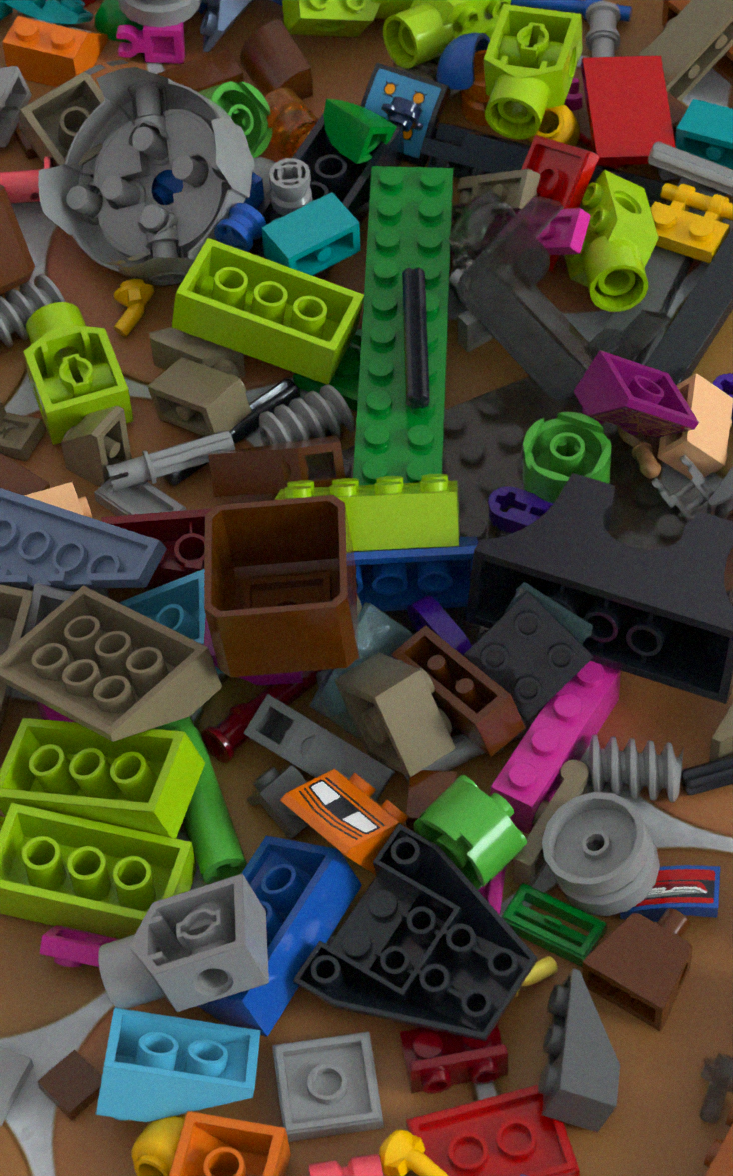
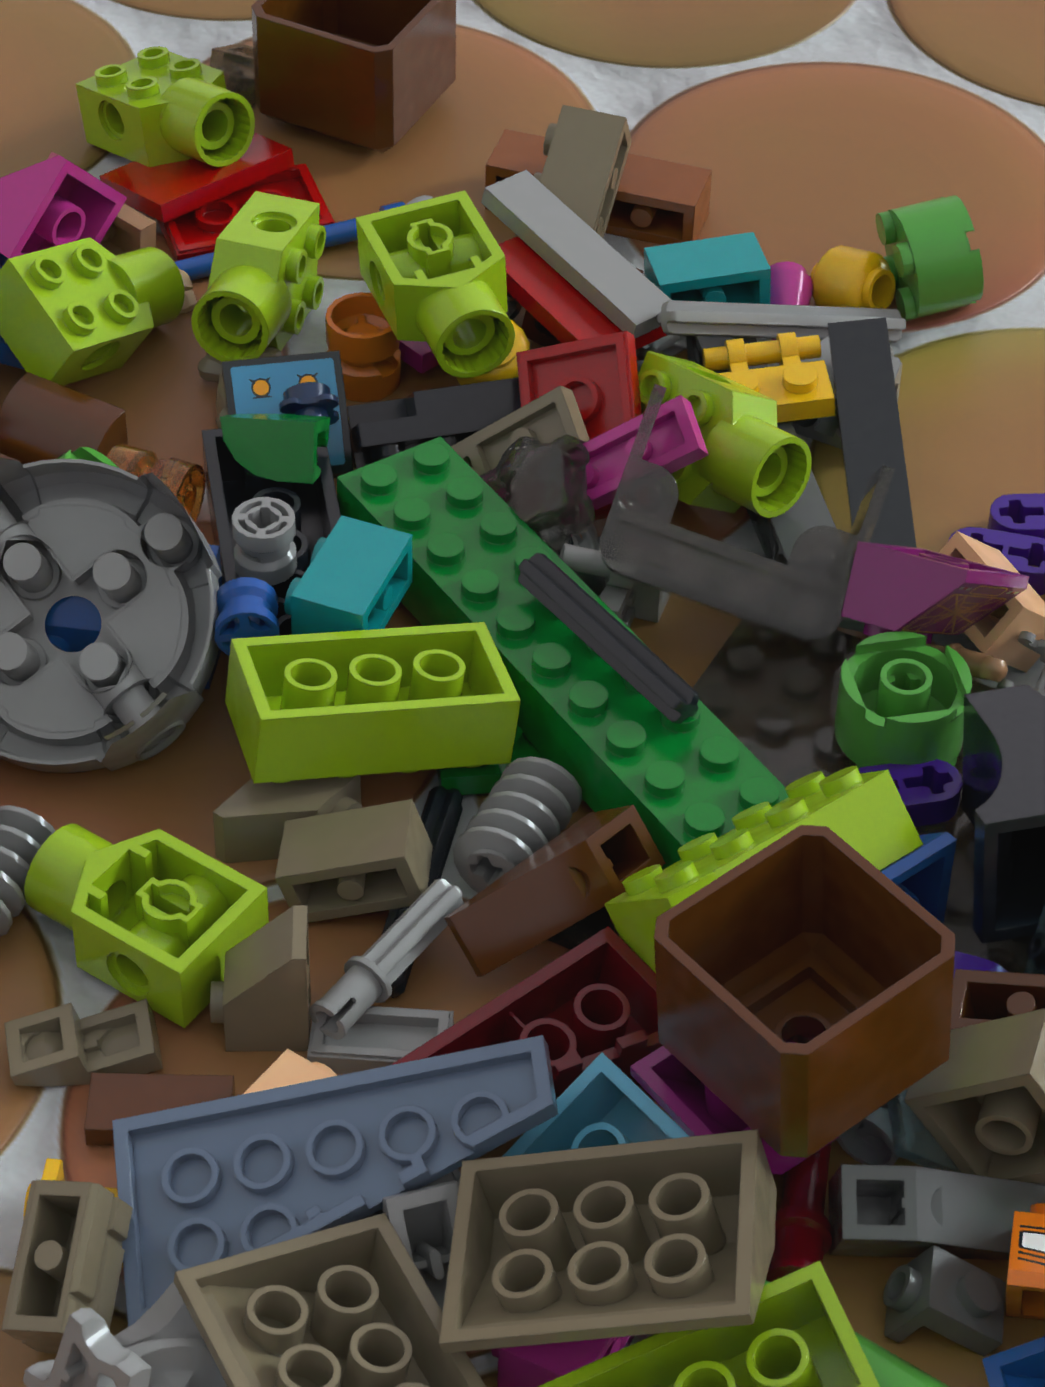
camera: 40 degrees left, 10 degrees down
yellow plate [113,279,155,337] -> none
blue helmet [436,32,490,90] -> none
none -> light grey tile [481,170,671,338]

